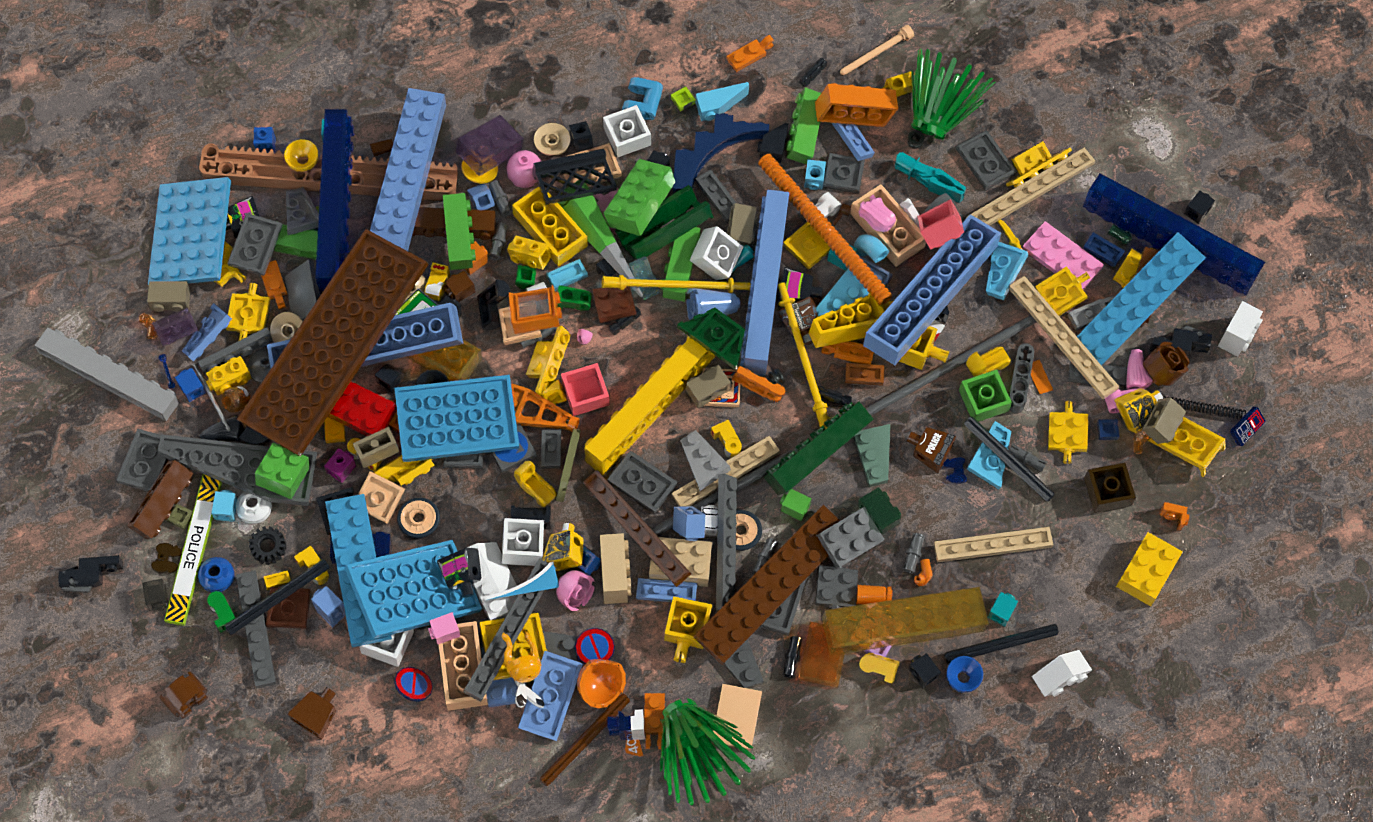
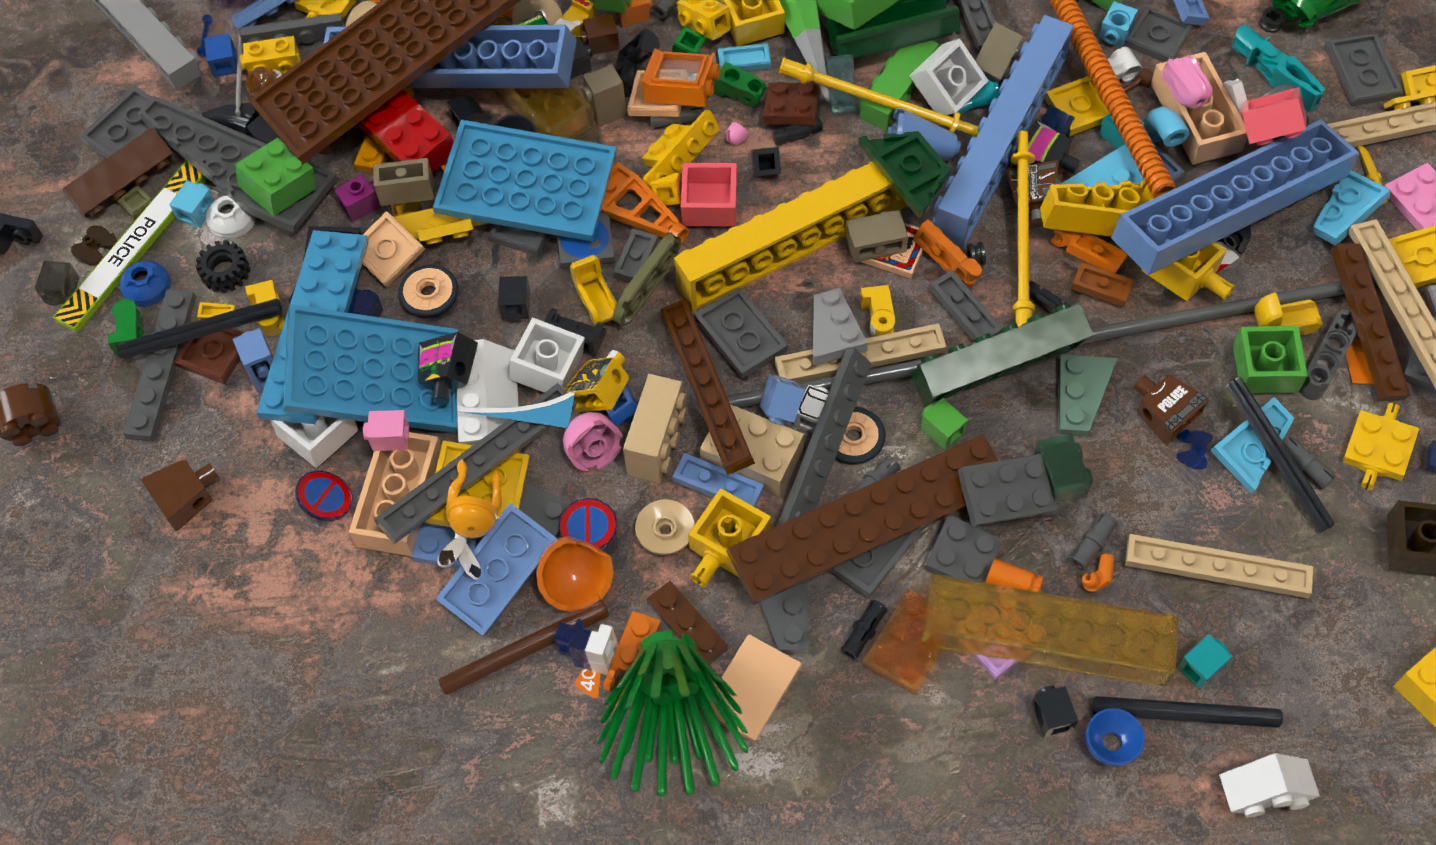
camera: 25 degrees right, 5 degrees down
yellow leg [859,653,900,683] -> none
none -> black brick [498,276,530,321]
none -> dark tan brick [582,64,627,127]
none -> tan dish [635,499,695,555]
none -> reddish brown plate [647,581,728,665]
none -> black brick [751,147,781,176]
none -> dark grey plate [929,270,1002,341]
none -> dark blue plate [1041,105,1075,135]
none -> reddish brown plate [1331,243,1410,401]

